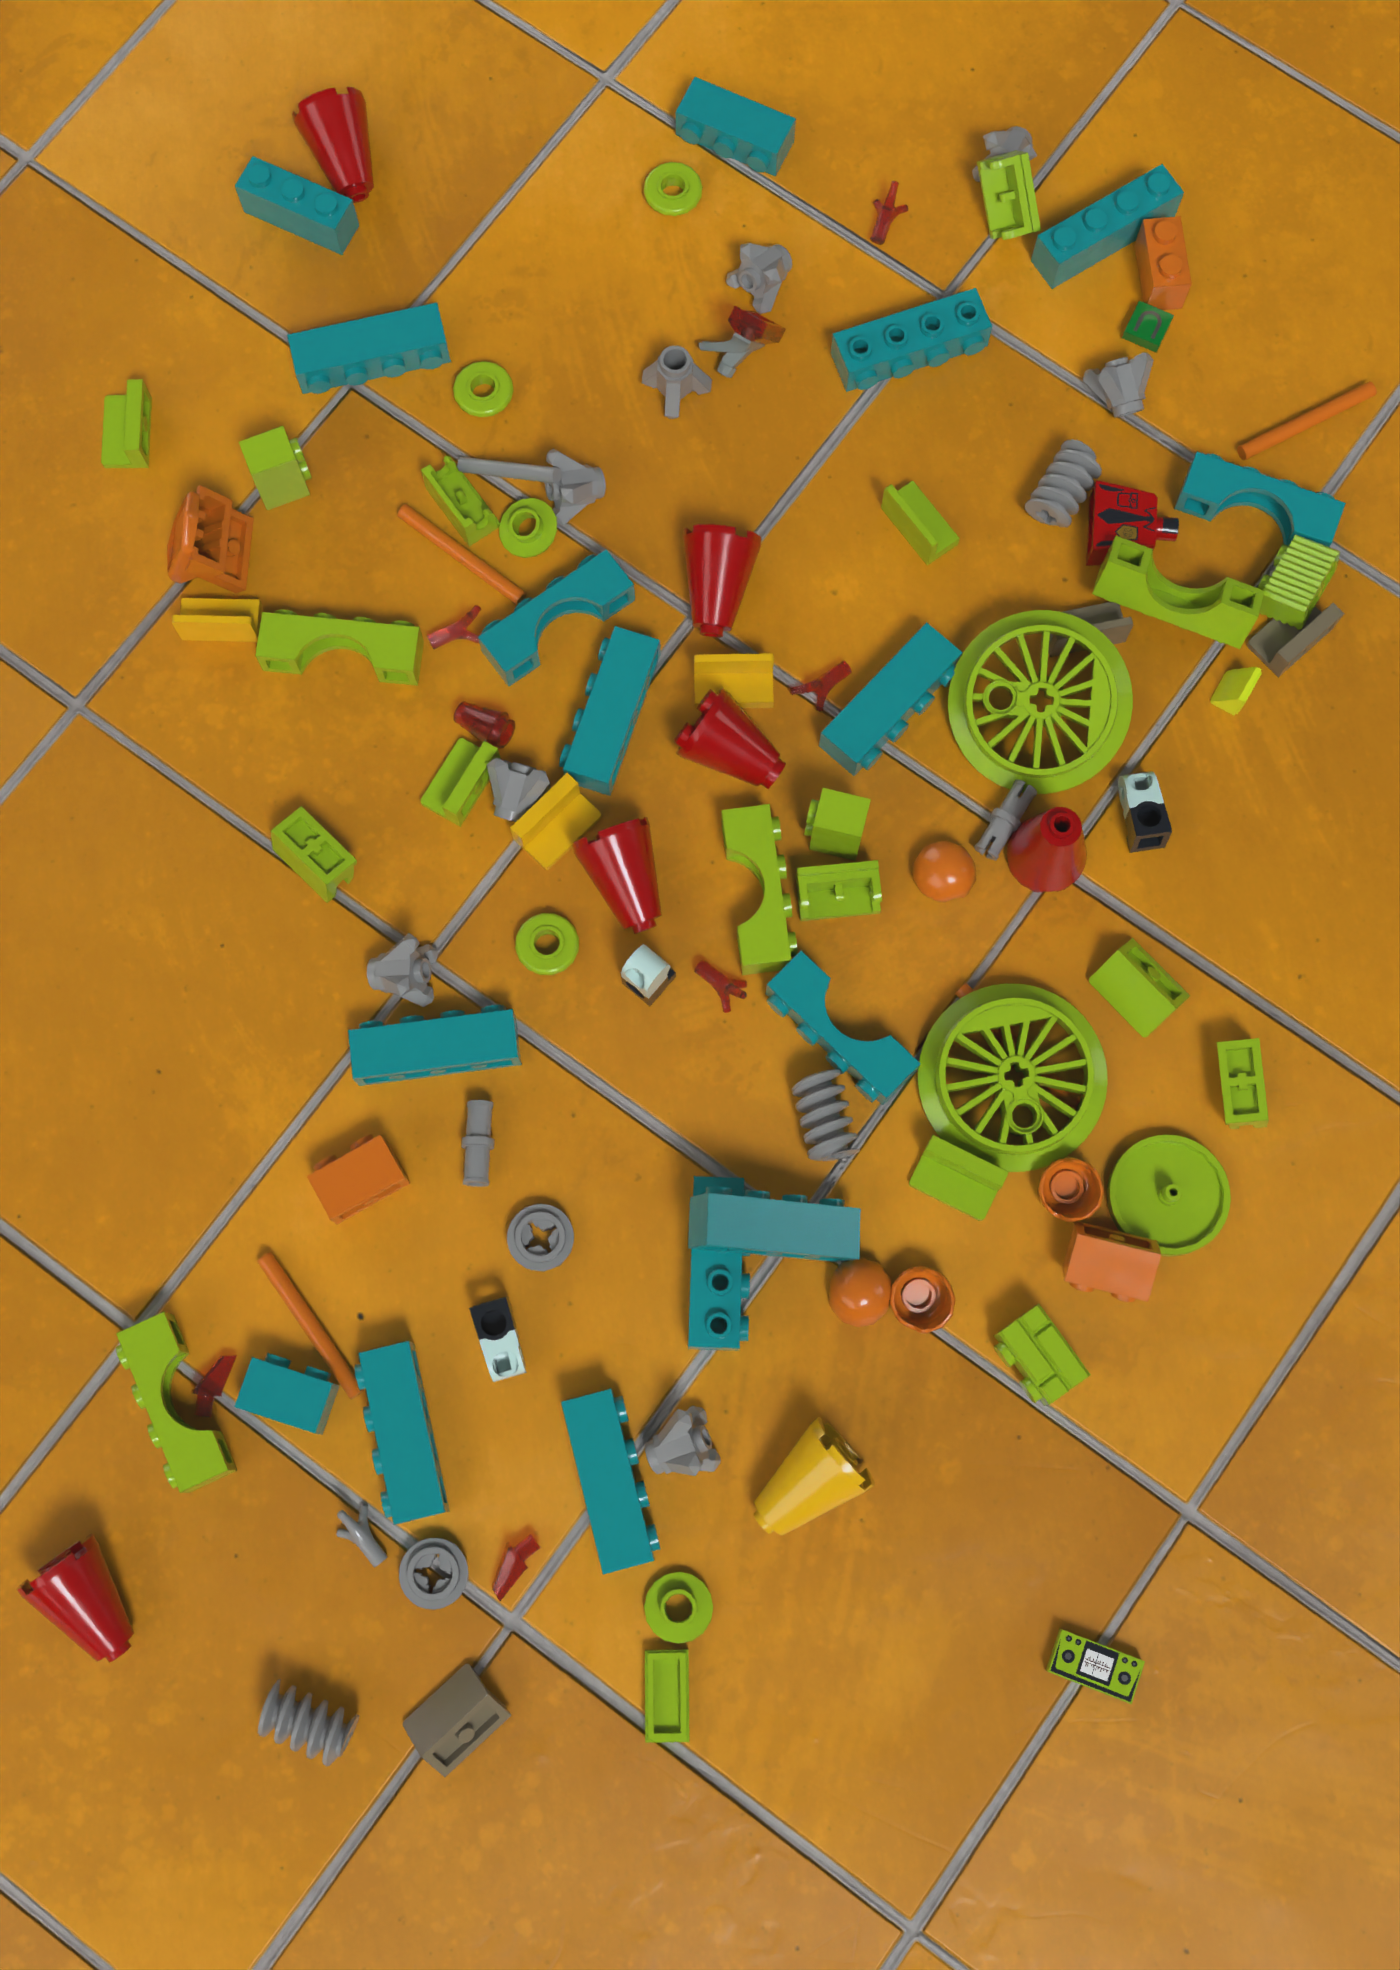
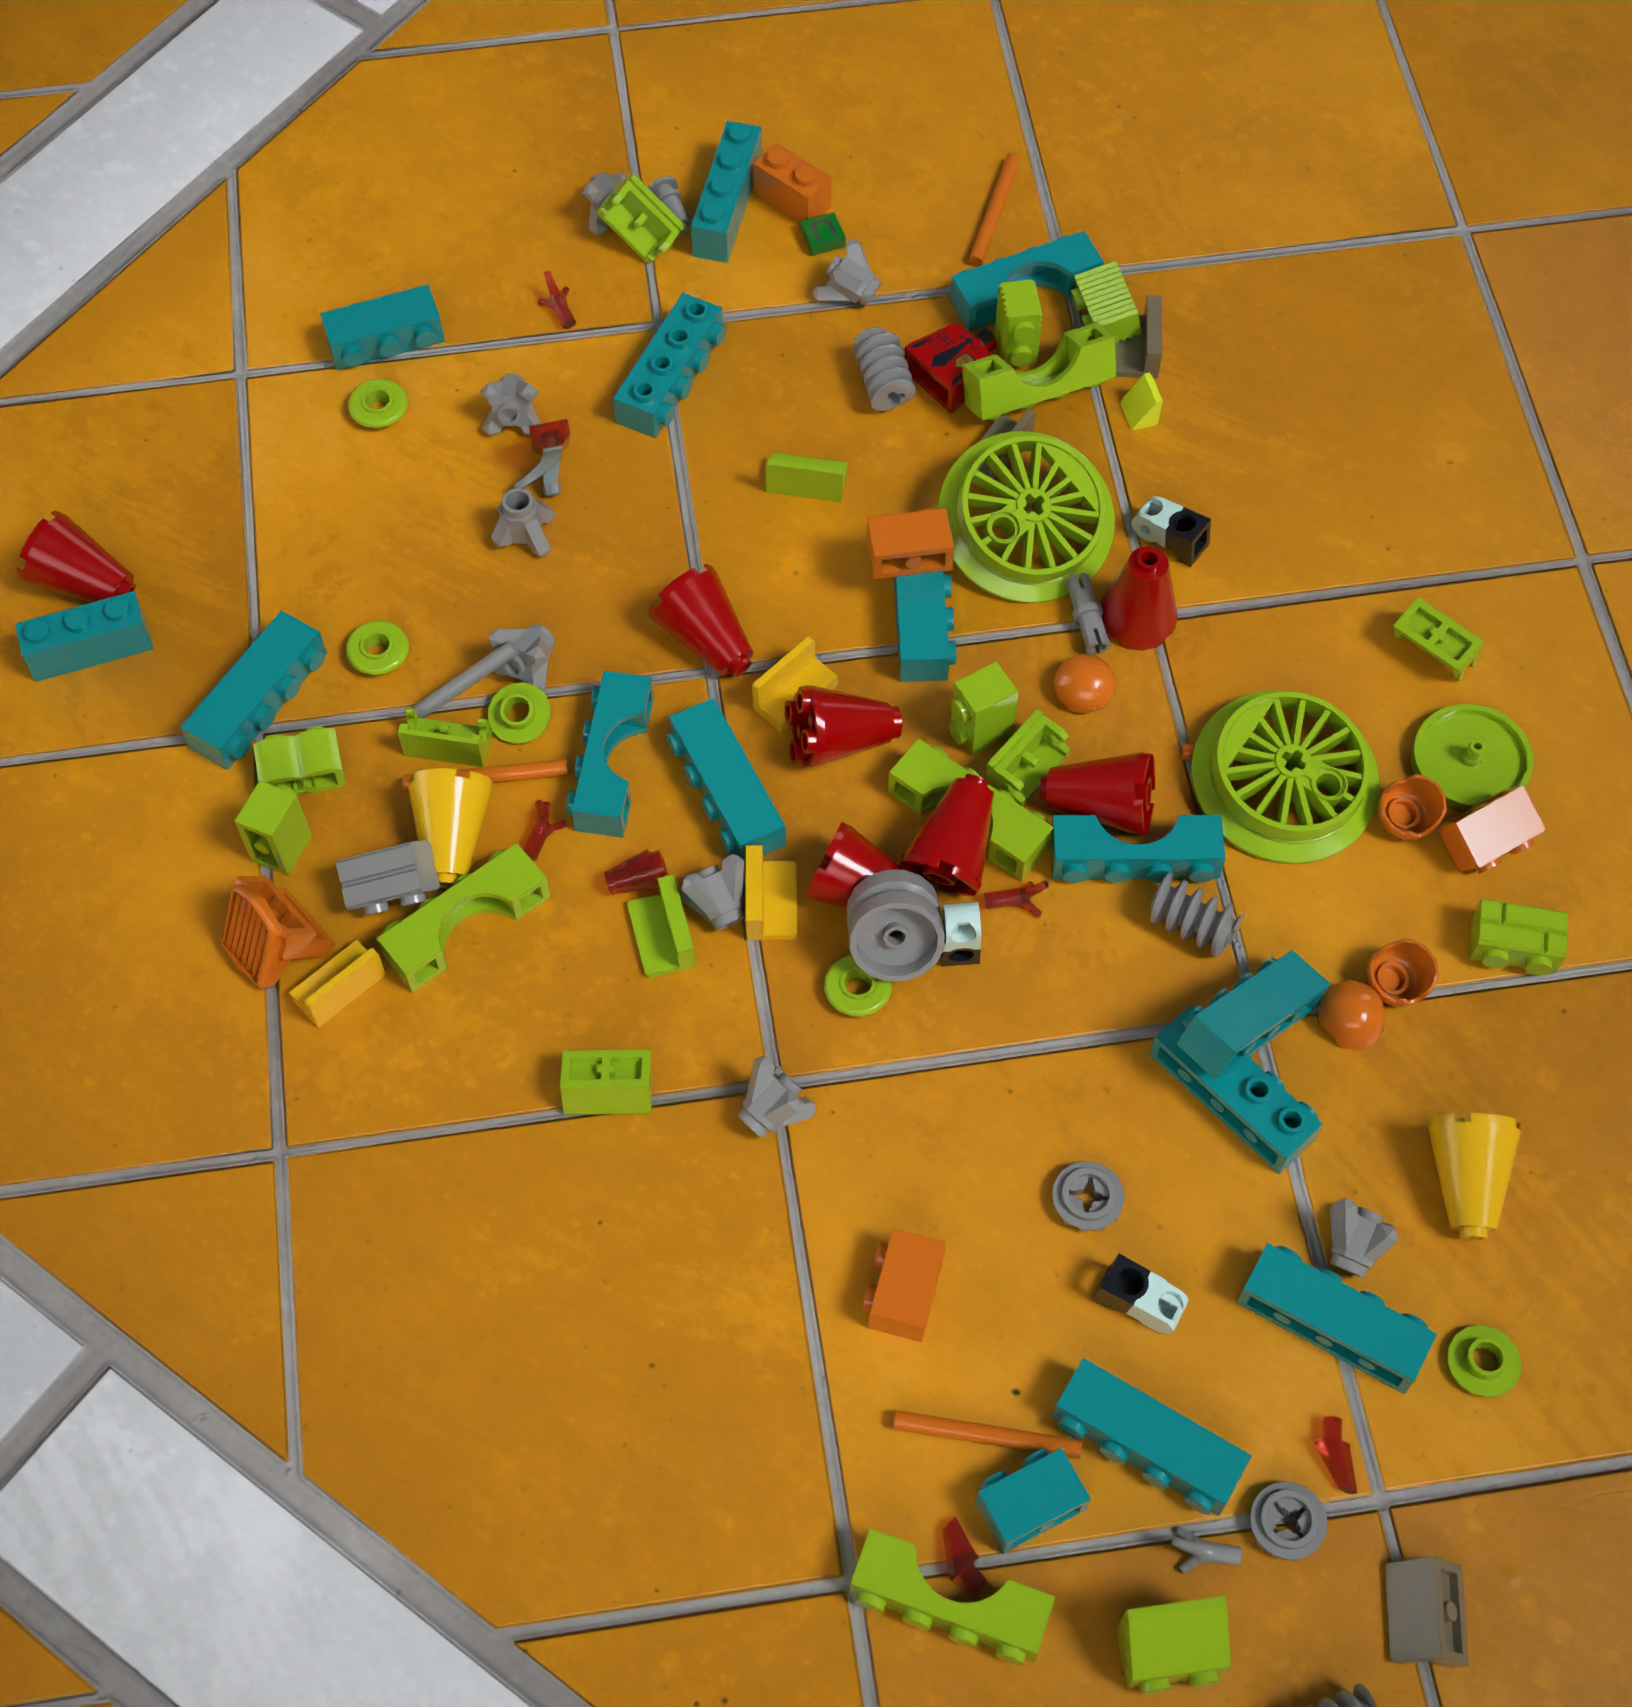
camera: 45 degrees left, 15 degrees down
lime panel [101,379,152,468] -> none
teal brick [348,1005,522,1086] -> none
light grey pin [461,1100,495,1187] -> none
lime tile [645,1649,690,1743] -> none
clear red bar [790,661,852,712] -> none
lime panel [909,1135,1009,1221] -> none
lime panel [1089,938,1190,1038] -> none
none -> lime brick [253,726,346,796]
none -> light grey brick [336,840,440,916]
none -> yellow cone [408,768,493,889]
none -> light grey pin [648,176,693,235]
none -> light grey wheel [847,870,945,981]
none -> orange brick [866,508,954,580]
none -> red cone [900,774,994,897]
none -> lime brick [994,280,1043,367]
none -> red cone [1039,752,1156,835]
none -> lime slope [1116,1596,1231,1695]

